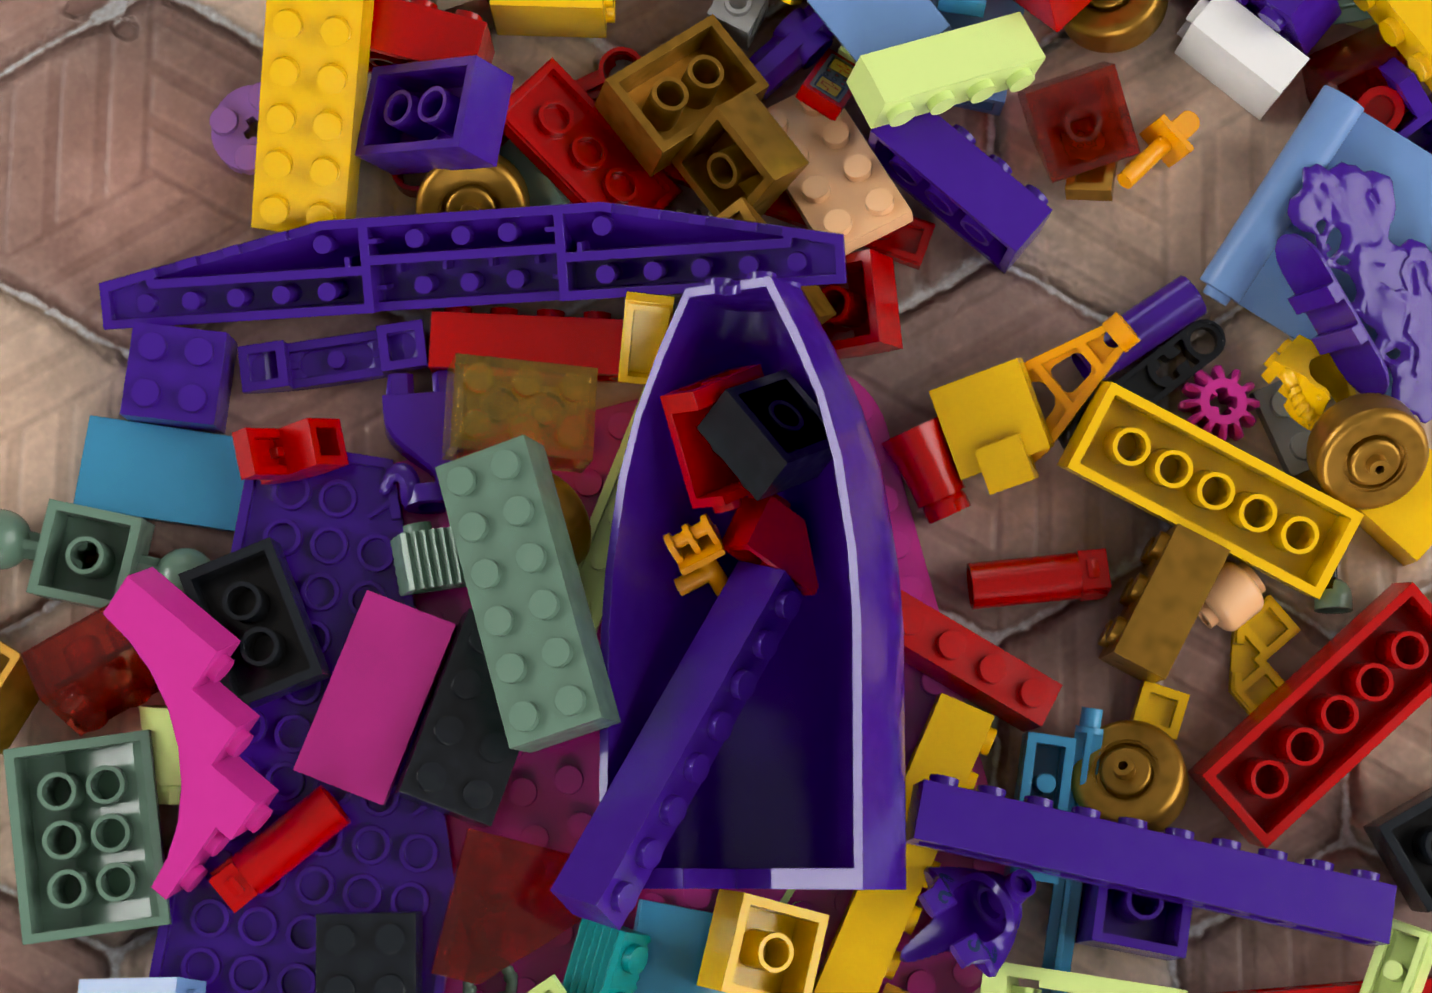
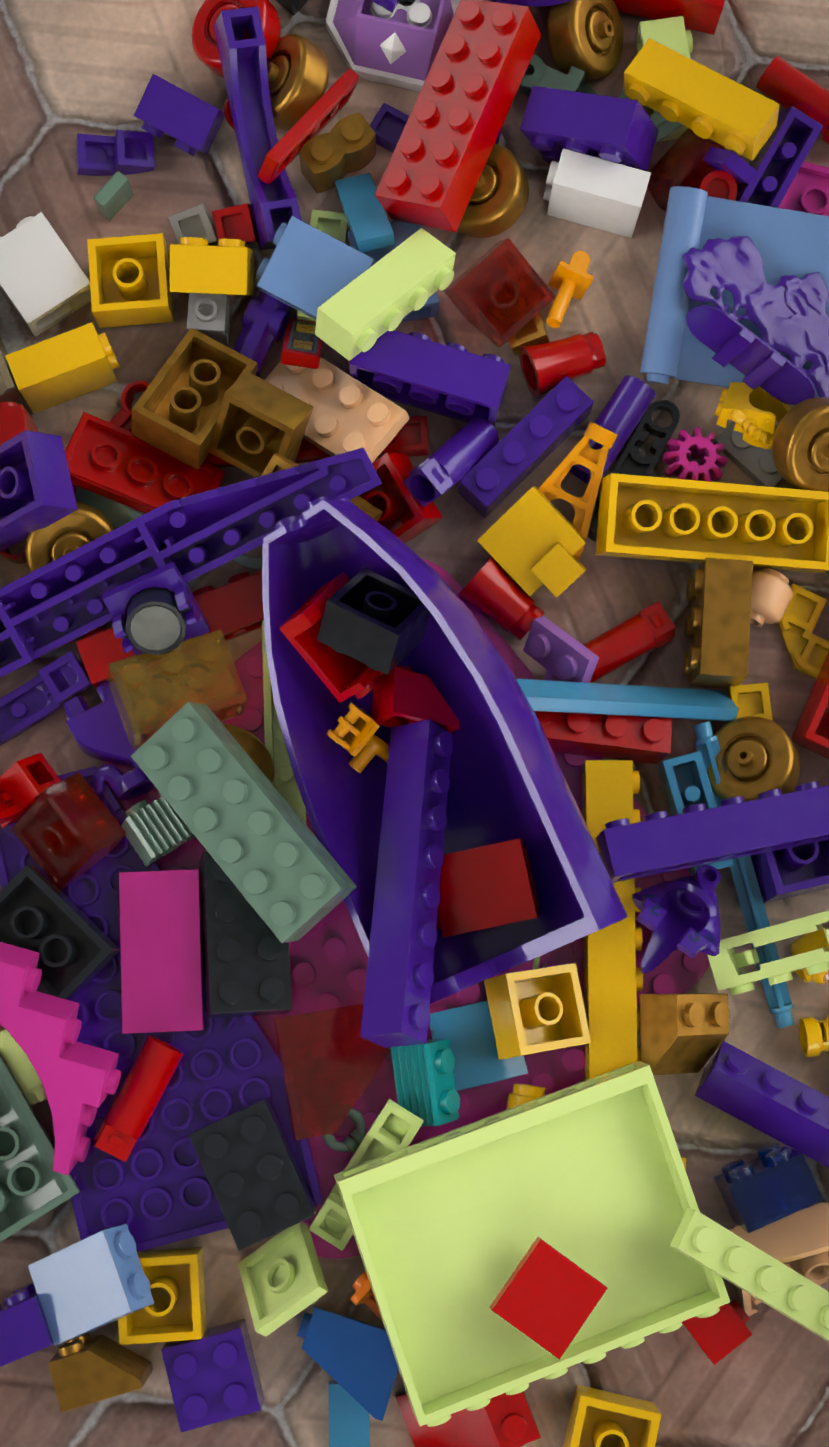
camera: 25 degrees left, 0 degrees up
yellow tile [618,291,675,385] -> none
none -> clear red slope [12,772,127,890]
none -> piece [102,562,210,662]
none -> dark purple piece [403,418,499,508]
none -> red brick [436,838,542,938]
none -> dark purple brick [458,376,594,518]
none -> dark azure tile [516,679,739,721]
none -> red plant [519,332,606,397]
none -> medium lavender plate [523,616,599,683]

